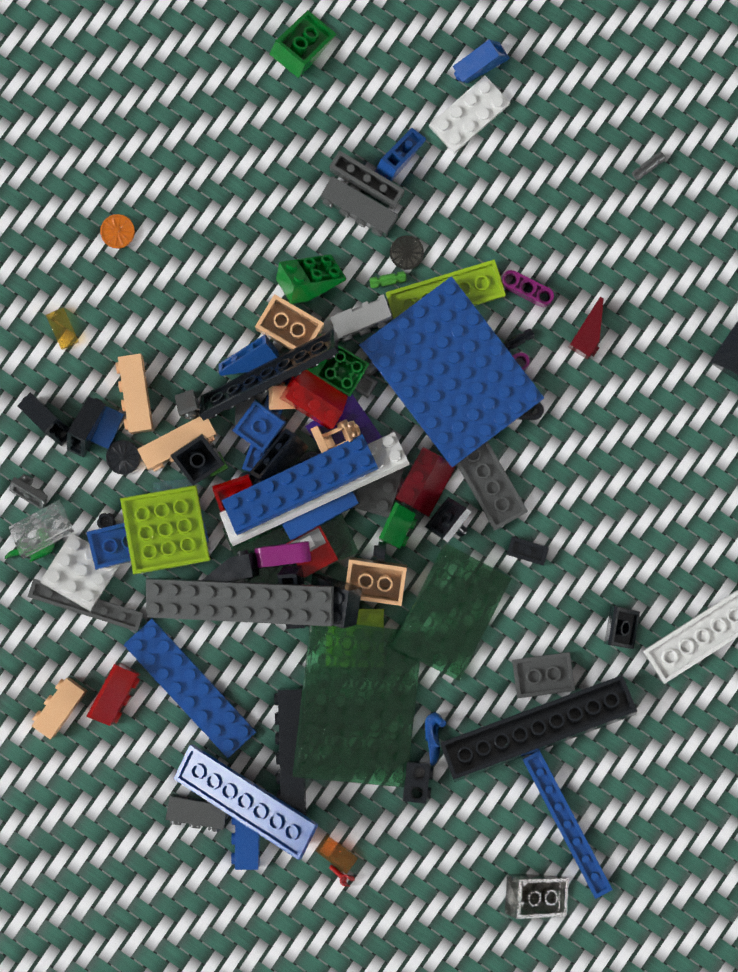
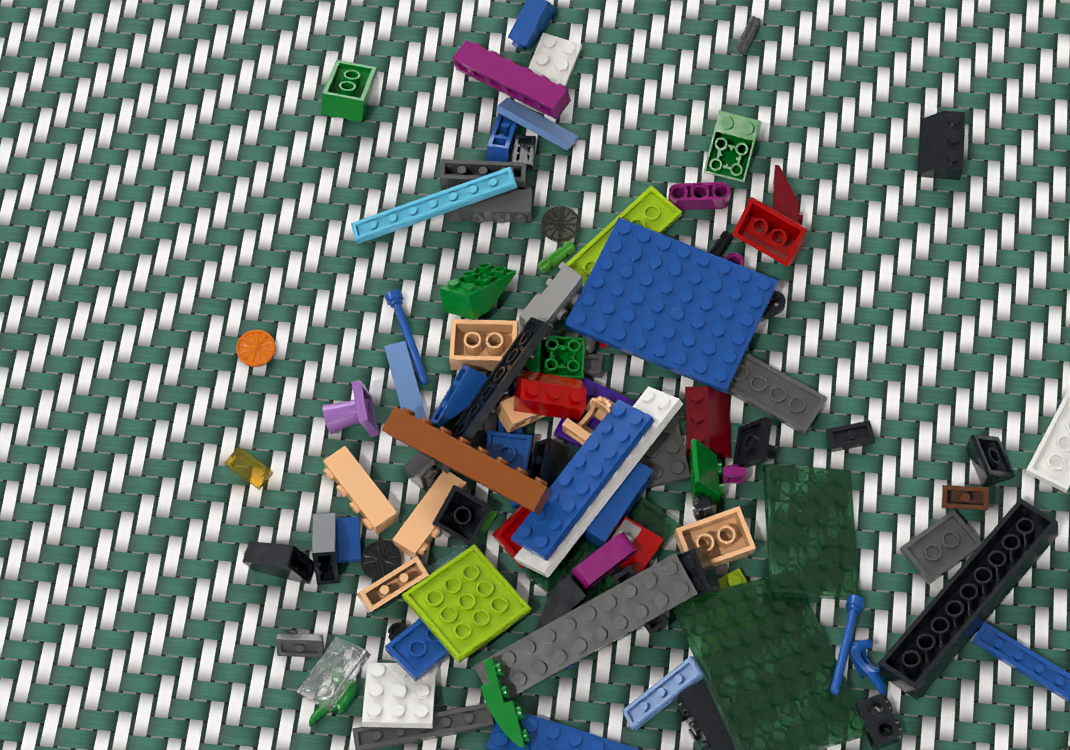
camera: 25 degrees left, 20 degrees down
none -> medium lavender plant [322,380,380,437]
none -> medium azure tile [351,167,518,244]
none -> light nougat brick [356,556,429,613]
none -> dark orange brick [382,407,552,515]
none -> medium blue tile [384,341,426,420]
none -> blue piece [385,289,429,385]
none -> magenta brick [452,40,571,120]
none -> green slope [480,658,531,749]
none -> medium blue tile [496,97,579,150]
none -> black plate [512,135,536,171]
none -> medium blue tile [622,656,706,730]
none -> green slope [703,110,762,183]
none -> magenta plate [722,465,746,484]
none -> red slope [732,197,808,266]
none -> blue piece [830,595,865,695]
none -> reddish brown brick [941,485,989,511]

